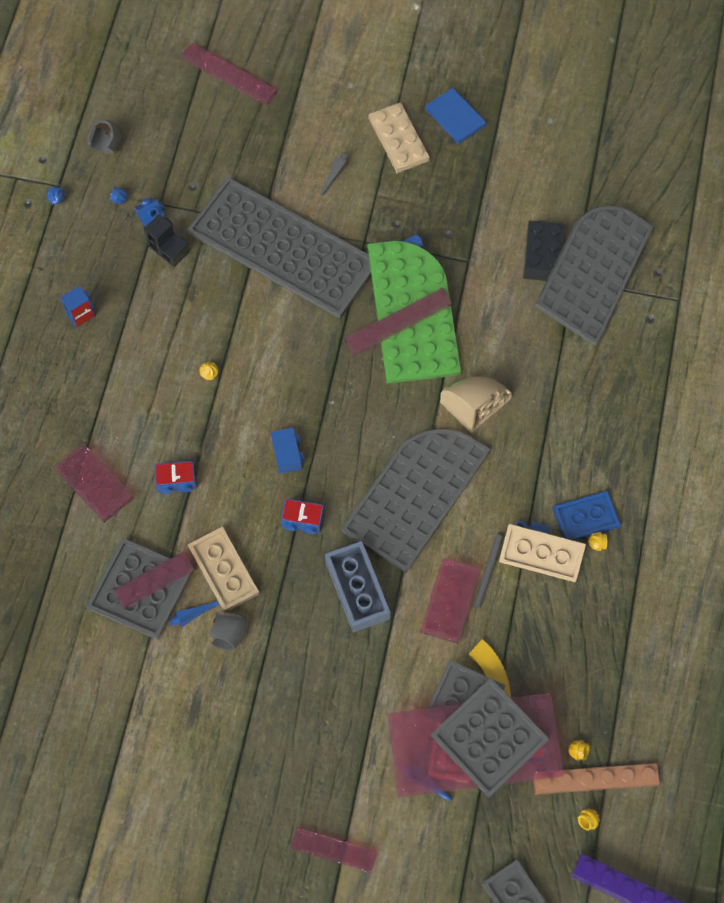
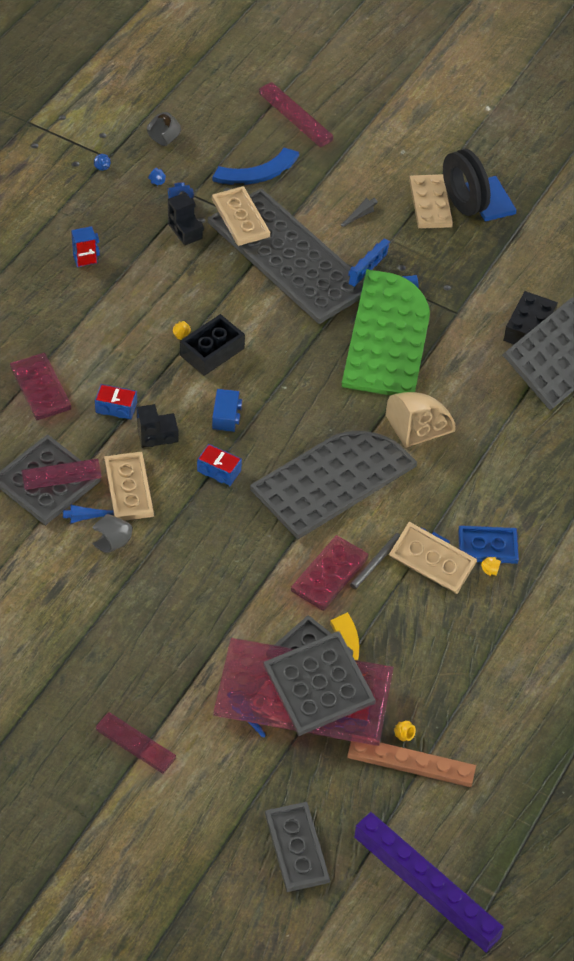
camera: 15 degrees right, 15 degrees down
sand blue brick [325,541,390,633] -> none
clear pink plate [345,288,452,356] -> none
yellow plate [578,809,600,831] -> none
none -> black brick [137,404,179,448]
none -> black brick [180,314,245,376]
none -> blue tile [212,148,299,185]
none -> tan plate [212,186,270,246]
none -> blue plate [348,239,390,287]
none -> black tyre [443,149,491,216]

